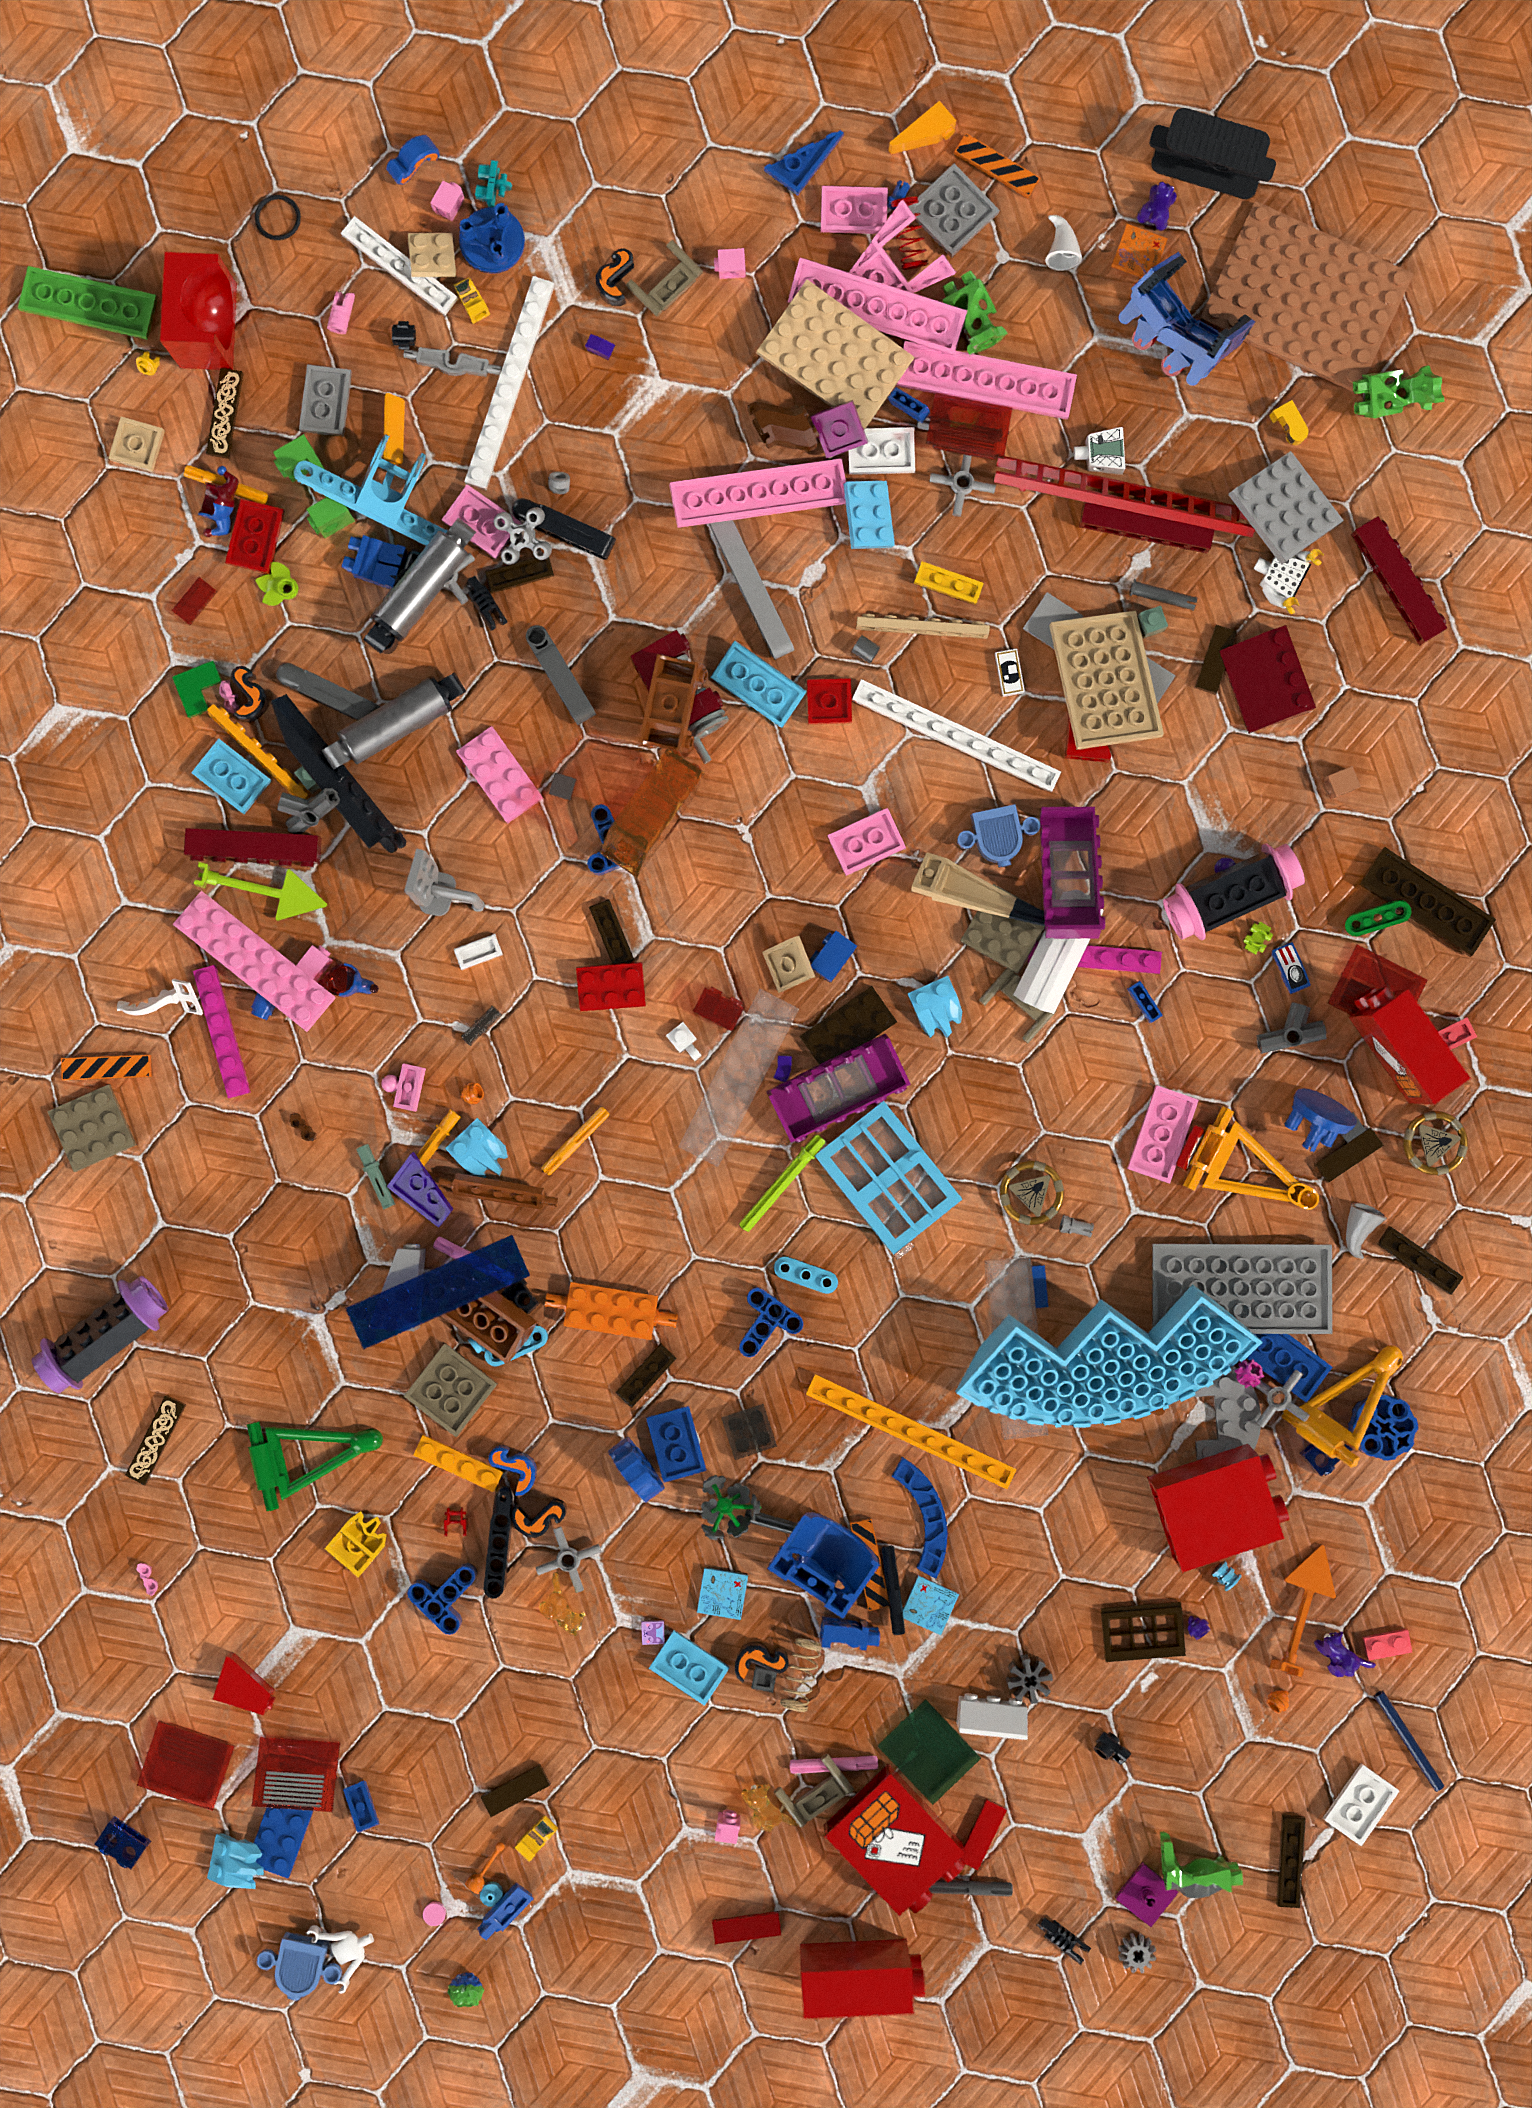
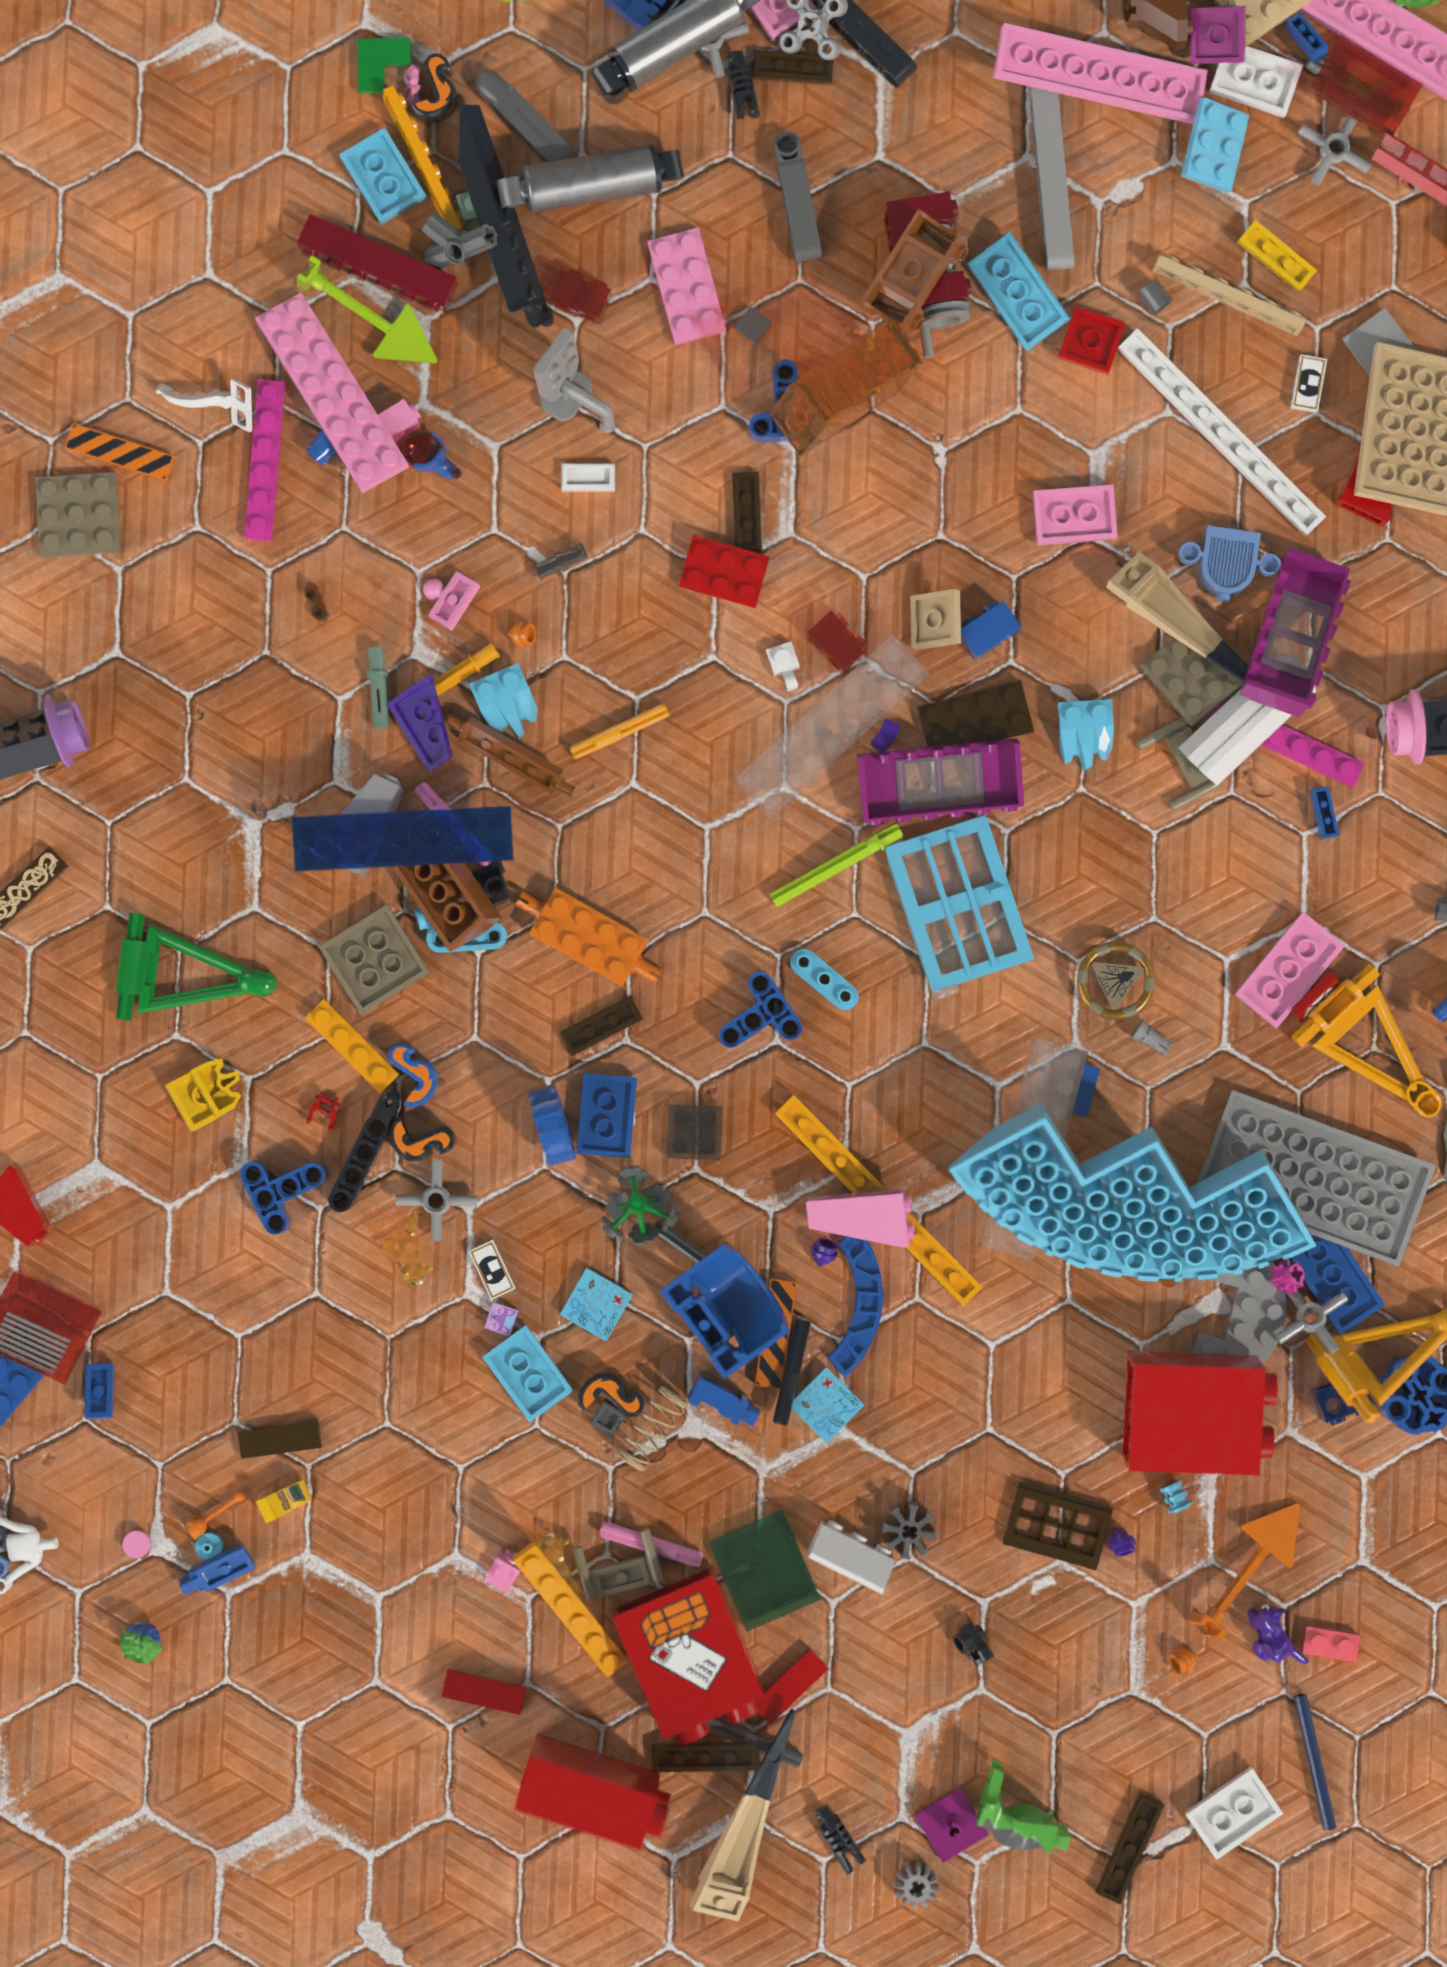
camera: 20 degrees right, 0 degrees up
none -> tile [468,1239,516,1300]
none -> light orange plate [512,1541,629,1678]
none -> clear red brick [549,269,612,325]
none -> dark brown tile [652,1741,761,1773]
none -> tan plate [689,1709,796,1922]
none -> bright pink slope [806,1189,915,1248]
none -> dark purple plate [811,1238,838,1267]

